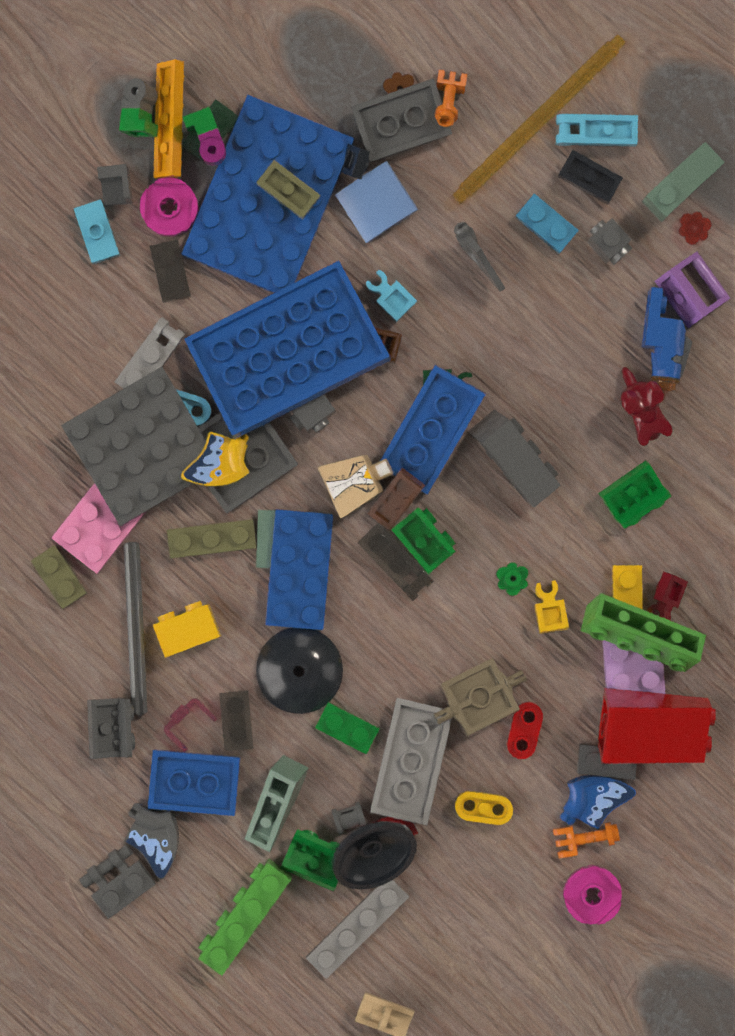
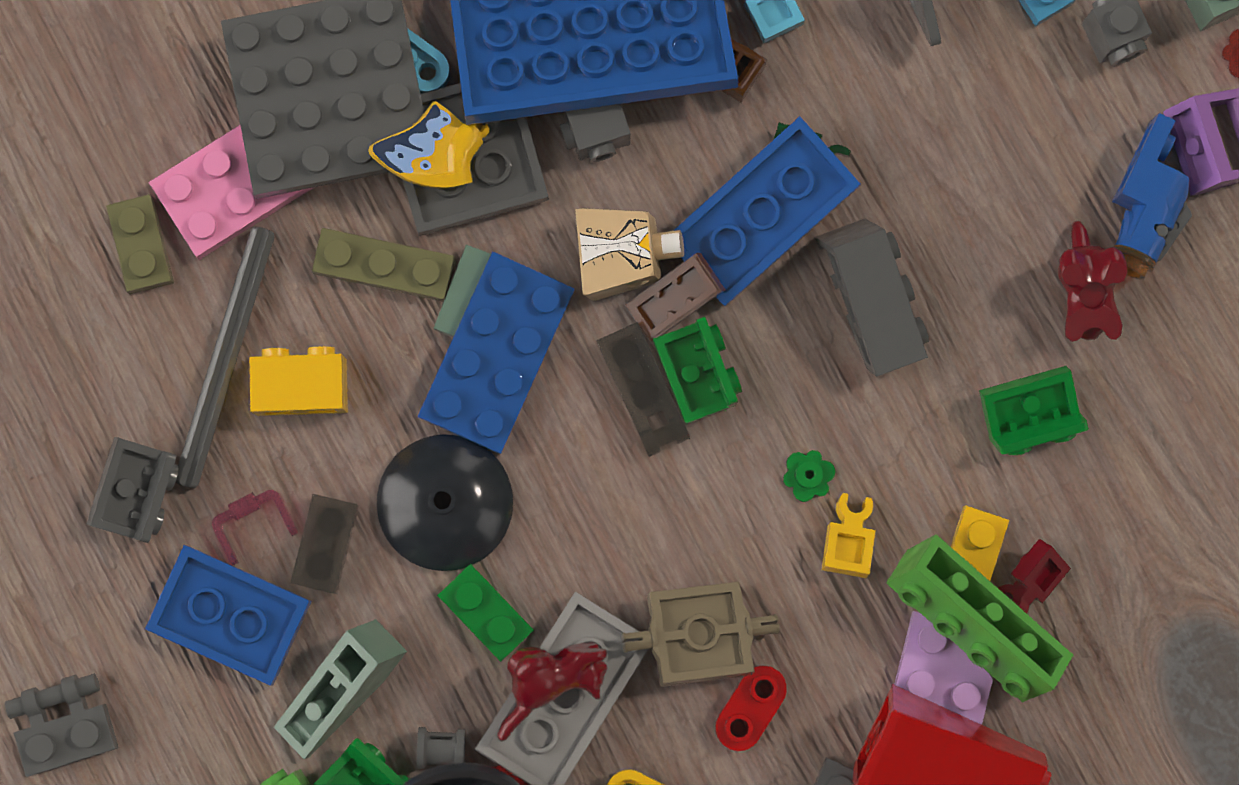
camera: 20 degrees right, 5 degrees down
dark grey arm [124,803,179,879] -> none
none -> dark red animal [497,643,608,742]

